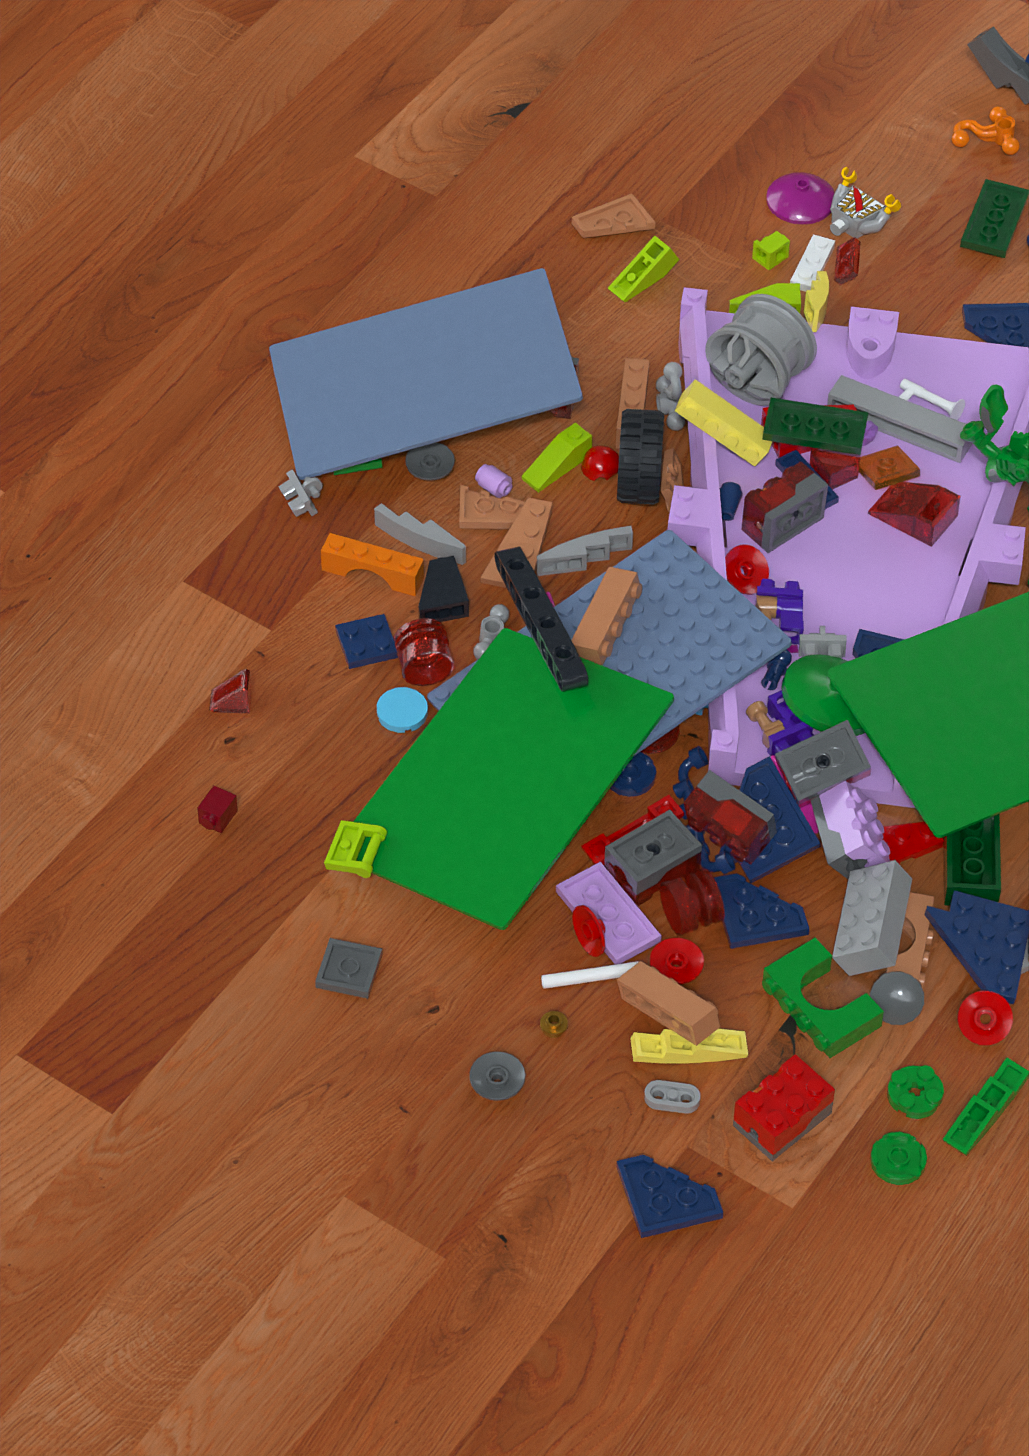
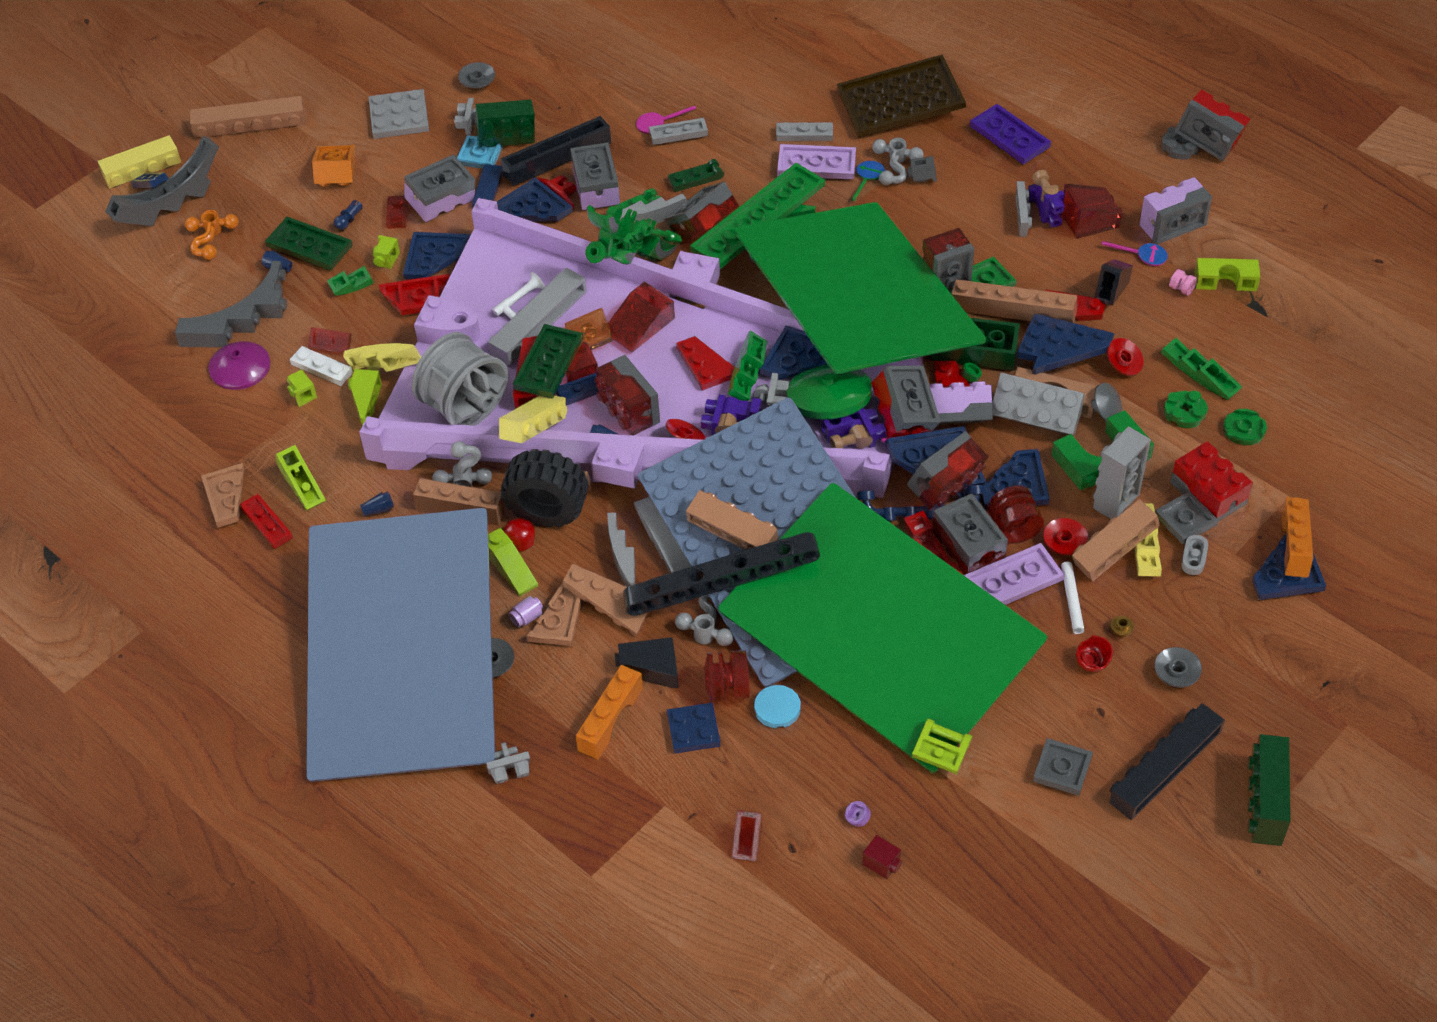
camera: 80 degrees left, 0 degrees up
light grey slope [374,503,466,565] -> none
red dish [572,905,605,957] -> none
torso [830,167,901,238] -> none
none -> dark grey arch [175,261,287,347]
none -> red plate [240,494,293,549]
none -> dark blue cone [261,250,293,273]
none -> green slope [327,266,374,296]
none -> dark blue cone [360,492,394,517]
none -> lime brick [373,235,400,269]
none -> red wing [379,273,452,316]
none -> red wing [676,336,734,390]
none -> green slope [728,330,767,401]
none -> medium lavender tile [845,801,871,827]
none -> green tile [960,363,982,382]
none -> red hair [1075,635,1114,672]
none -> light grey brick [1093,426,1151,519]
none -> black brick [1109,703,1225,821]
none -> dark grey plate [1155,491,1218,544]
none -> dark green brick [1248,734,1291,846]
none -> orange arch [1282,497,1313,578]

